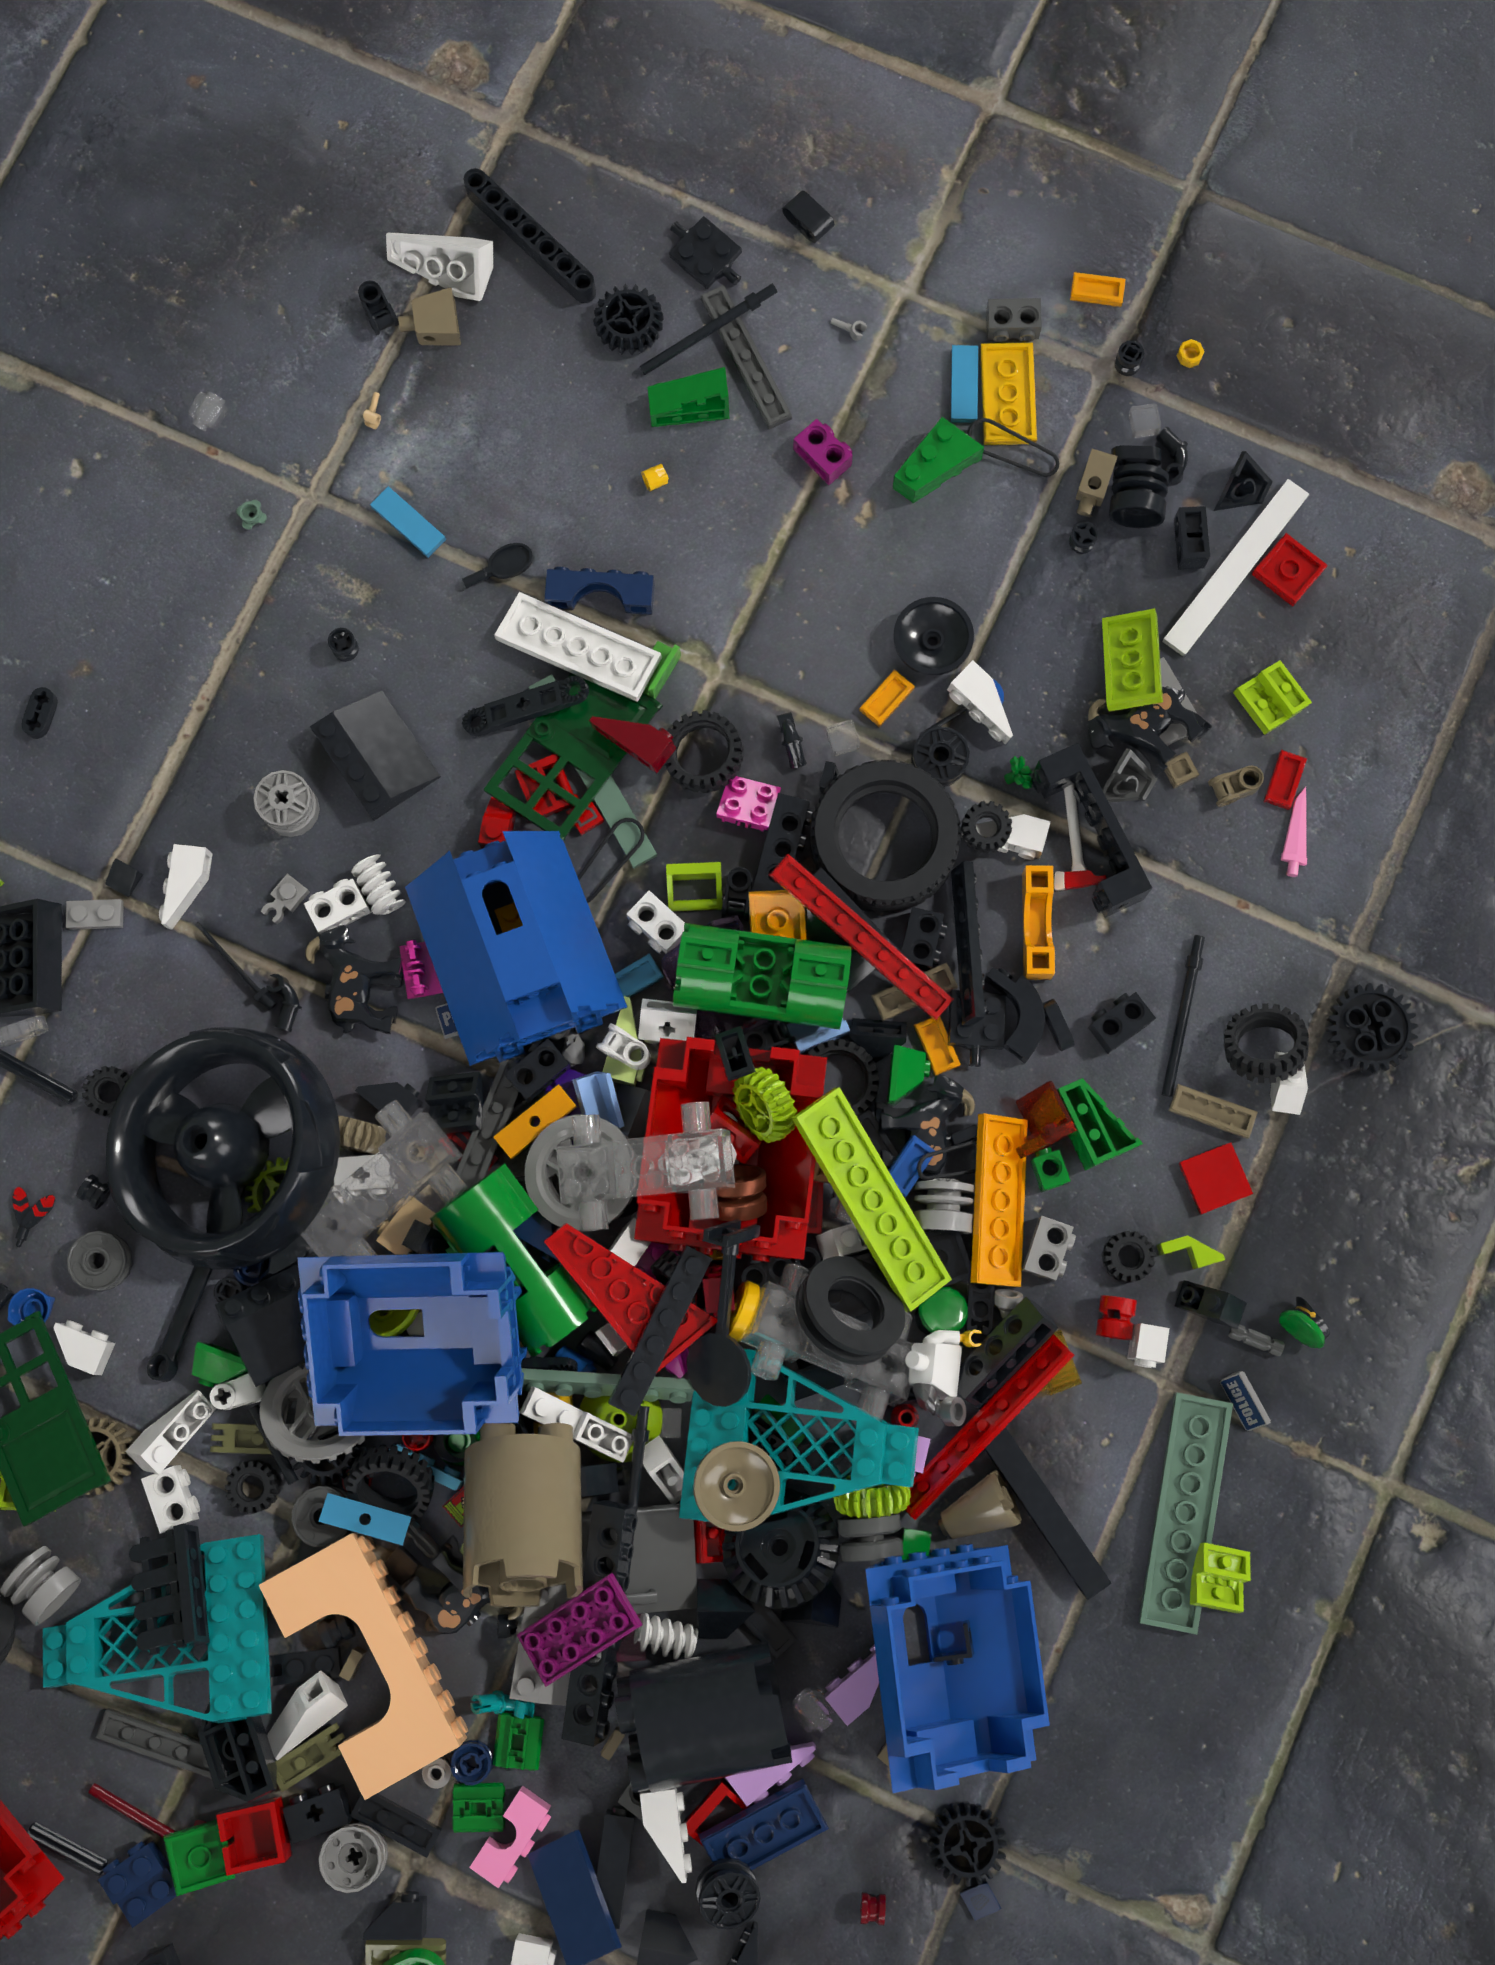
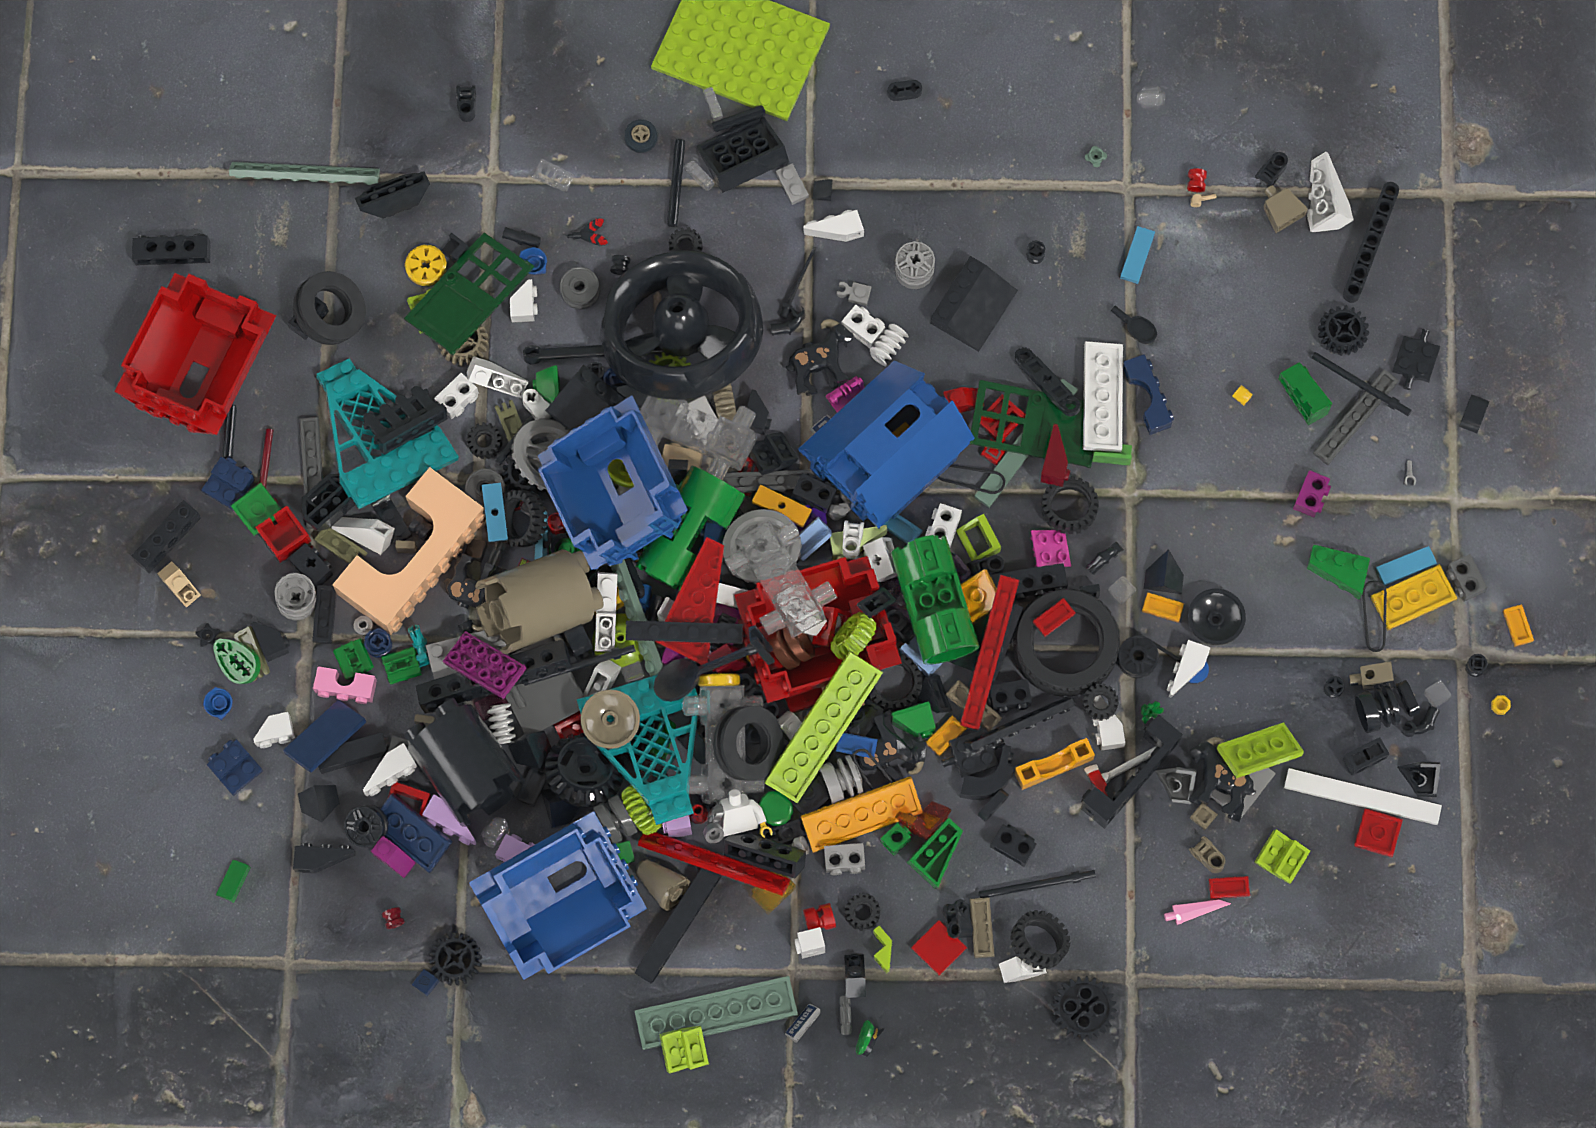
camera: 65 degrees right, 5 degrees down
light grey wheel [0,1546,81,1626] -> none
black bracket [933,1620,974,1665] -> none
none -> magenta slope [371,836,416,878]
none -> black piece [943,899,973,938]
none -> red tile [1033,598,1076,637]
none -> black slope [1143,549,1184,594]
none -> red wheel [1187,168,1207,193]

